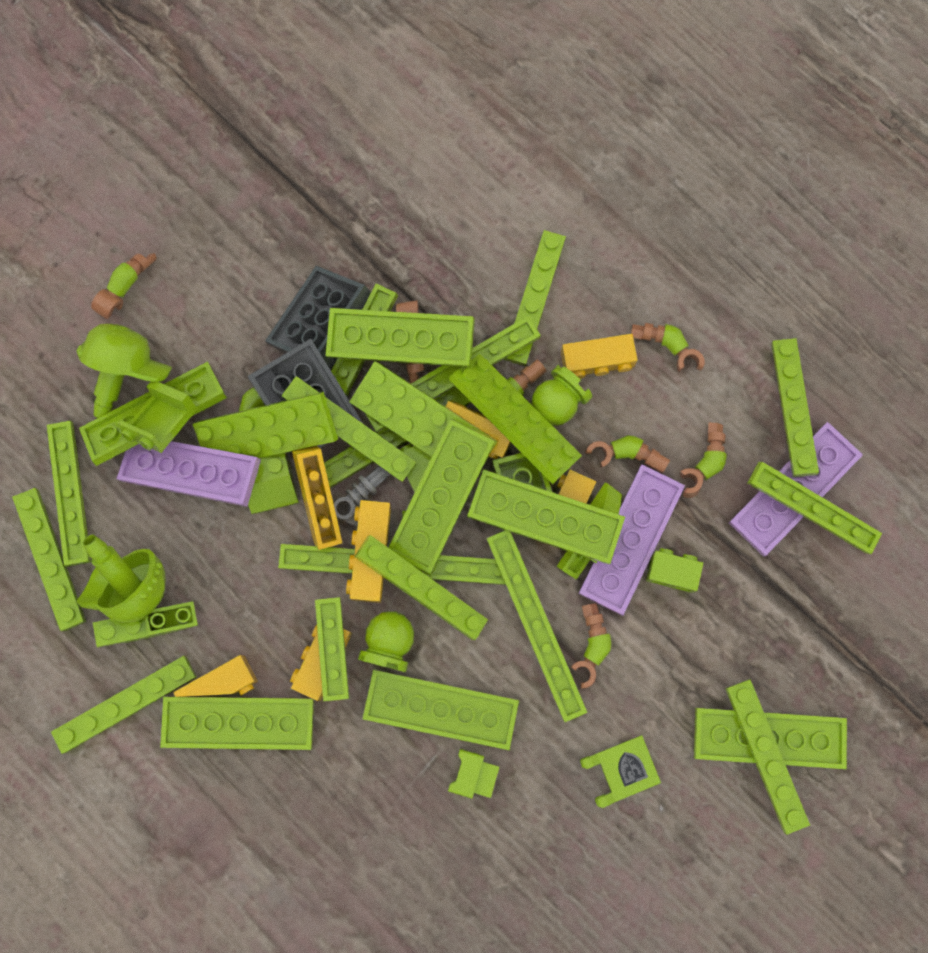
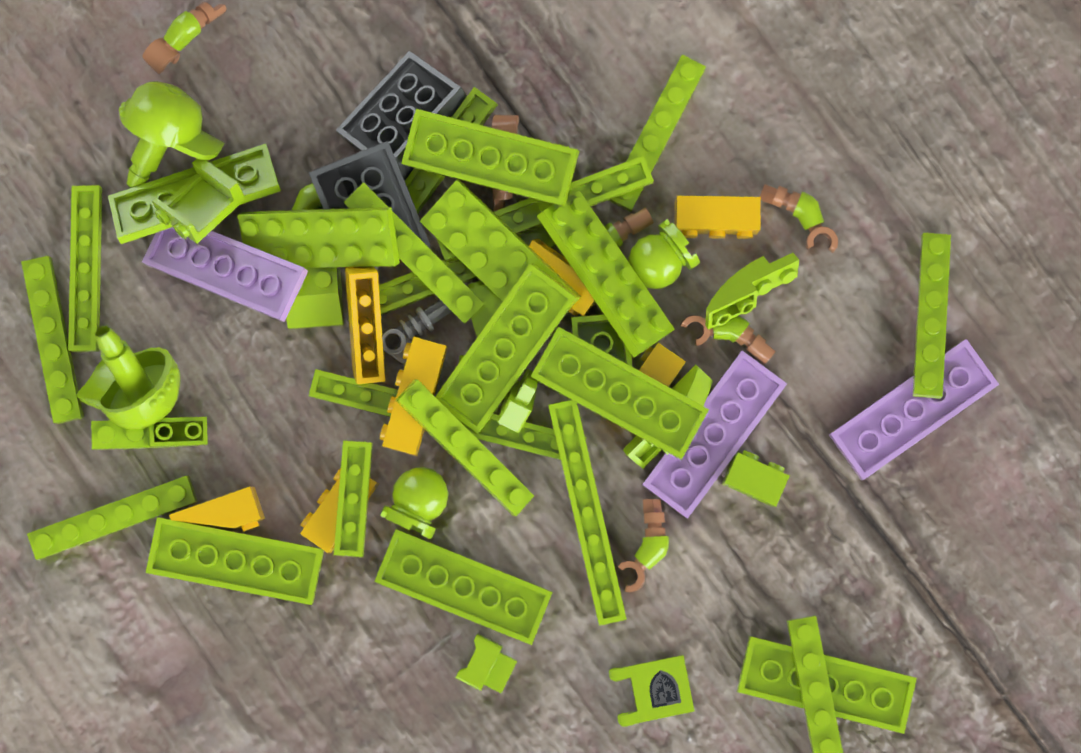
camera: 10 degrees right, 5 degrees up
piece [680,422,727,498] -> none
lime plate [747,462,882,554] -> none
none -> lime piece [497,368,538,433]
none -> lime slope [705,253,799,330]

